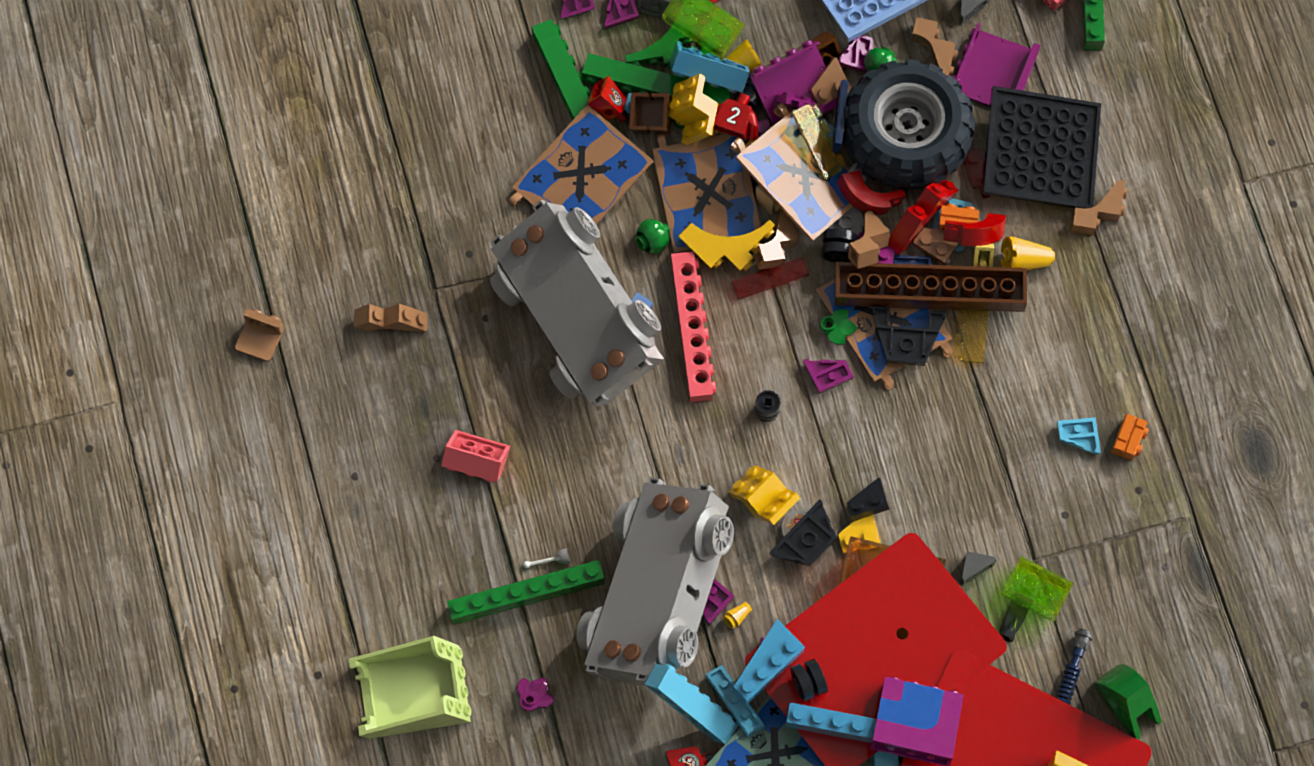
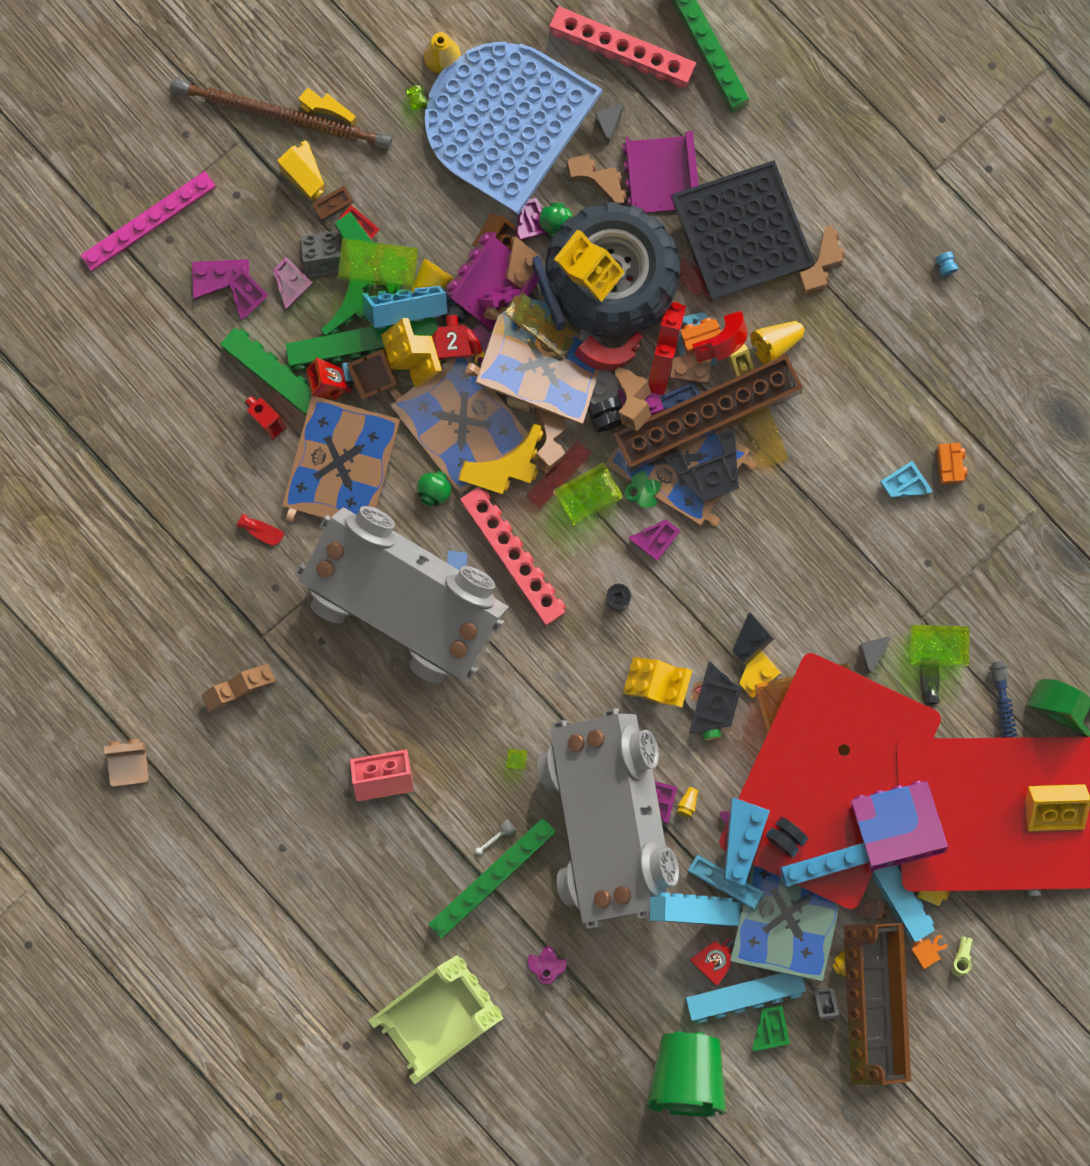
camera: 25 degrees left, 10 degrees up
none -> red piece [236,514,284,545]
none -> red torso [244,396,286,440]
none -> clear neon green plate [506,748,527,770]
none -> clear neon green brick [553,462,623,527]
none -> yellow bracket [554,230,625,302]
none -> green tile [702,729,722,741]
none -> dark azure wheel [935,252,959,277]

